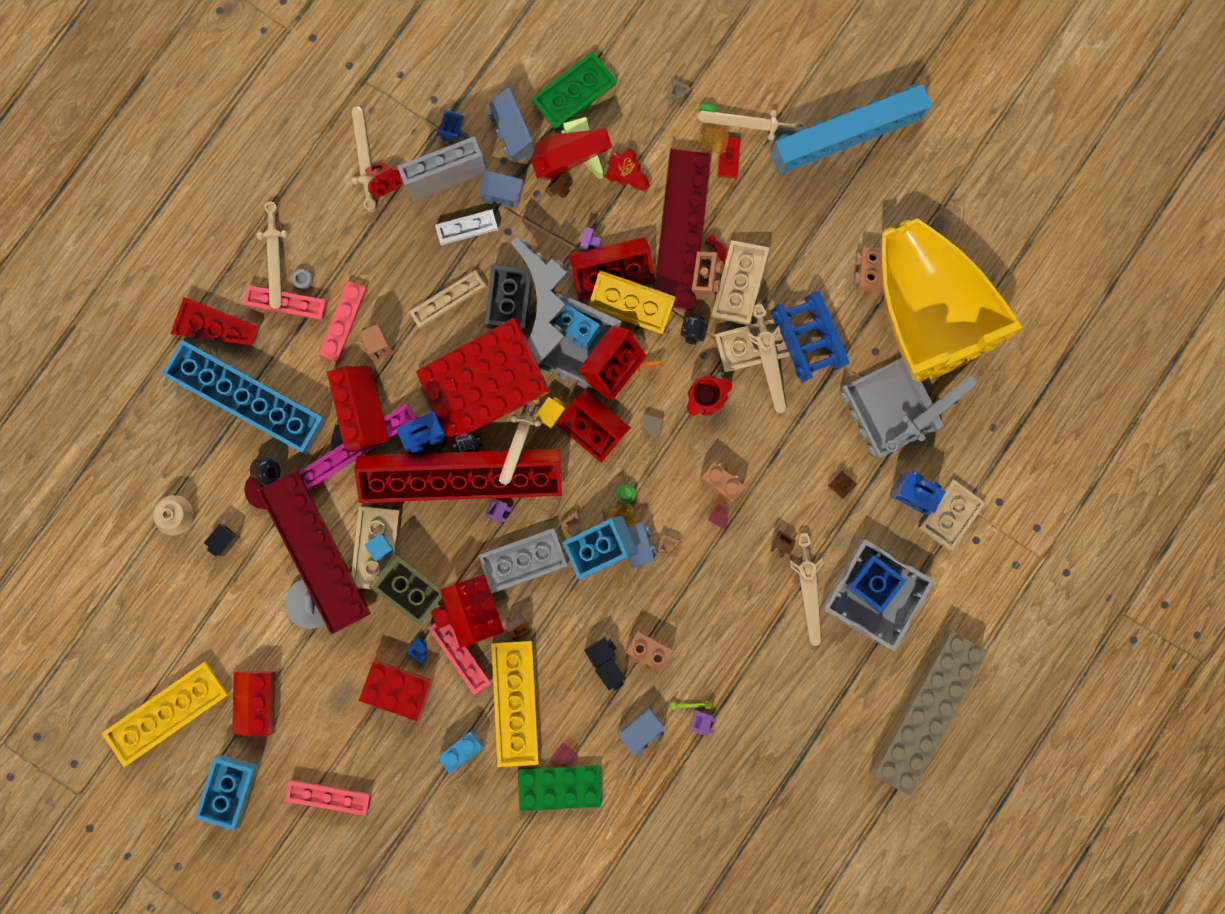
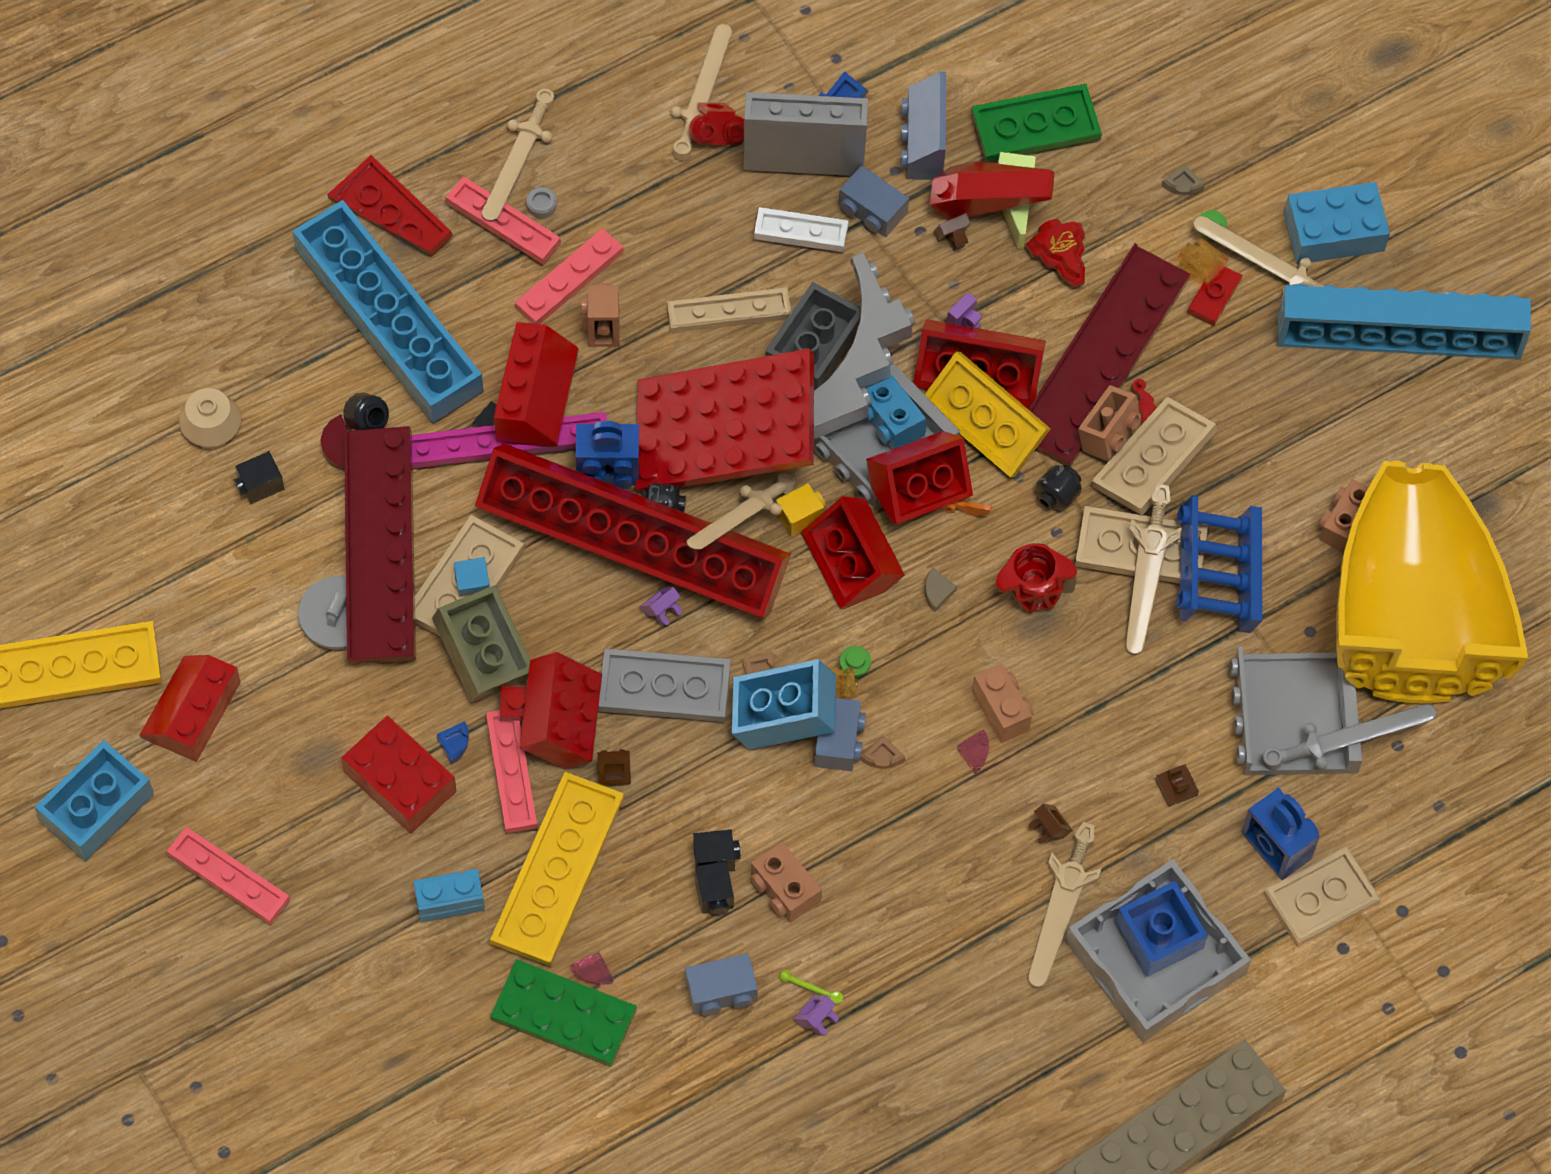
camera: 30 degrees right, 20 degrees down
none -> dark azure brick [1284,182,1390,264]

